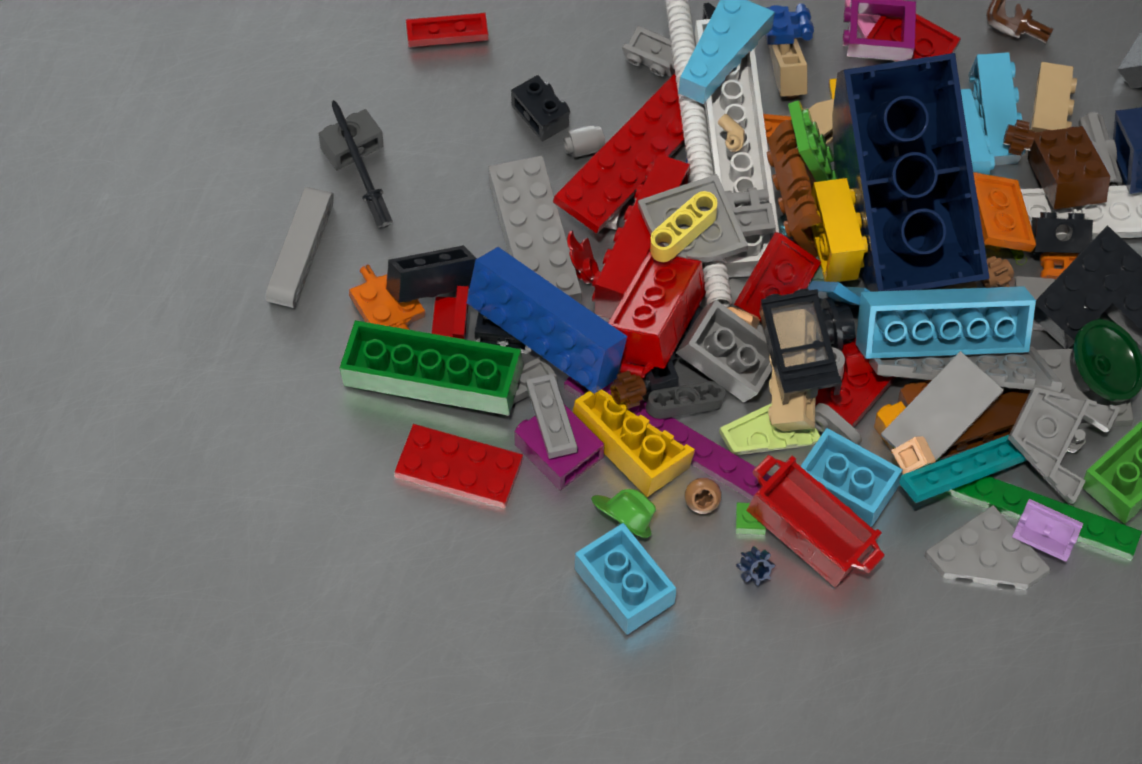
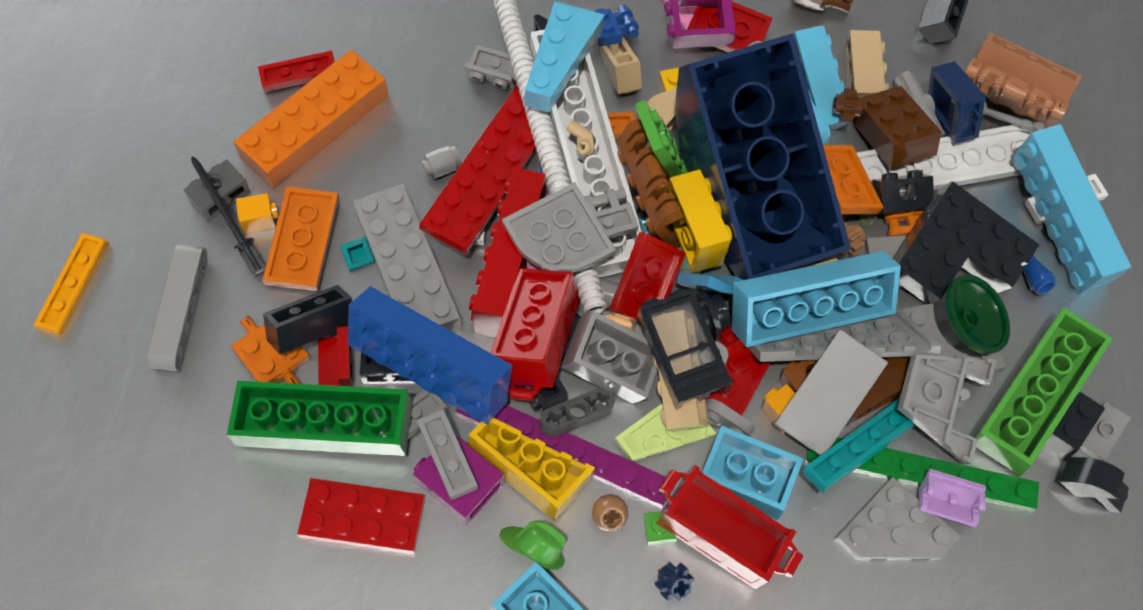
camera: 10 degrees left, 5 degrees up
black brick [511,75,570,142] -> none
red plate [567,230,599,284] -> none
reddish brown gear [610,371,646,409] -> none
light yellow beam [650,191,717,262] -> none
light nougat slope [892,436,936,474] -> none
none -> light orange tile [33,233,109,337]
none -> orange brick [233,49,389,189]
none -> light orange brick [236,193,279,234]
none -> orange plate [263,186,340,291]
none -> teal slope [339,236,375,271]

